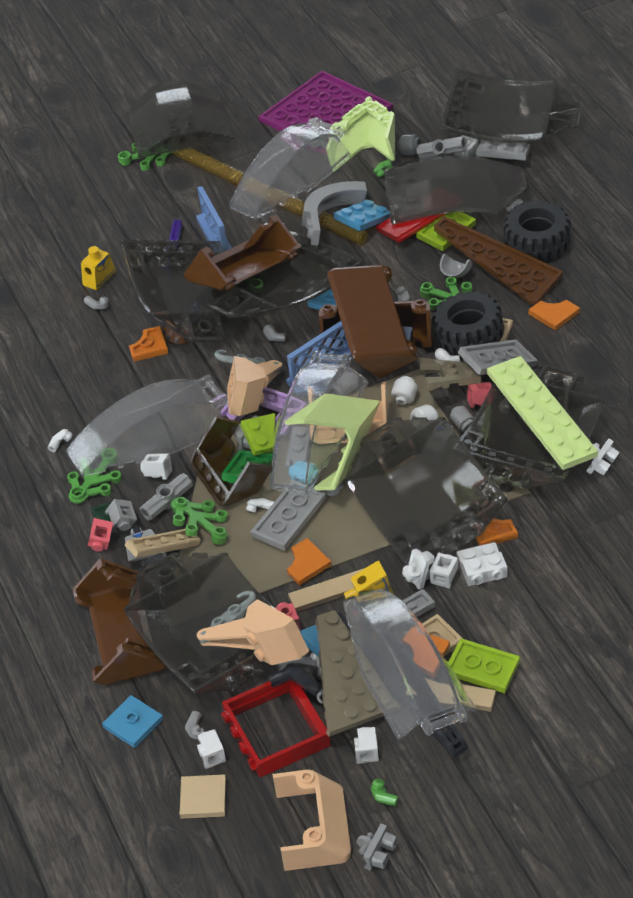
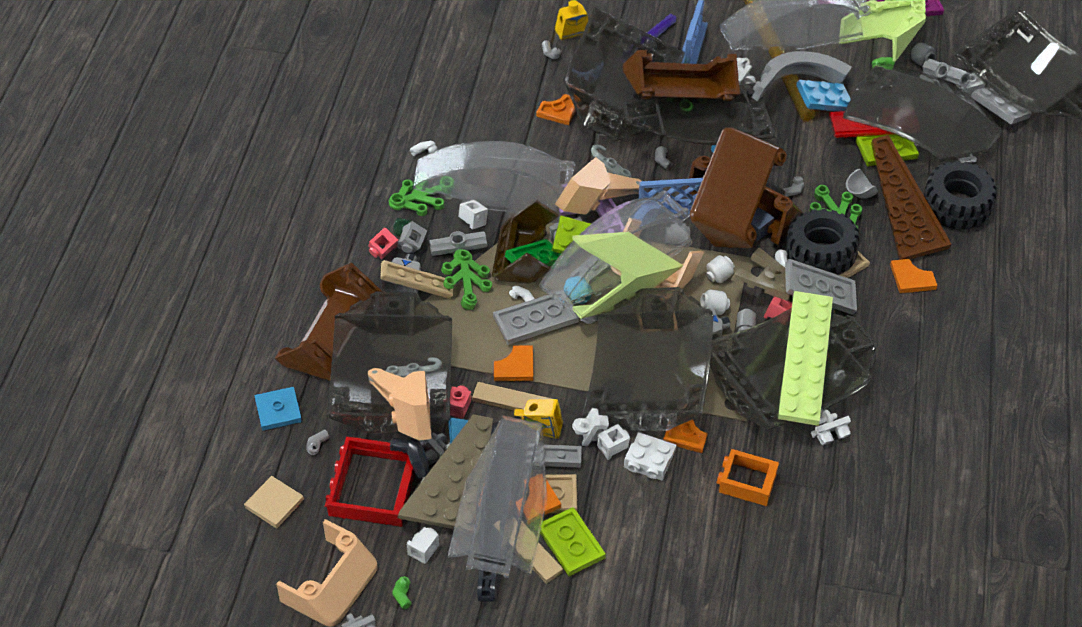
camera: 30 degrees right, 5 degrees up
white brick [197,729,226,769] -> none
none -> orange window [717,449,779,506]

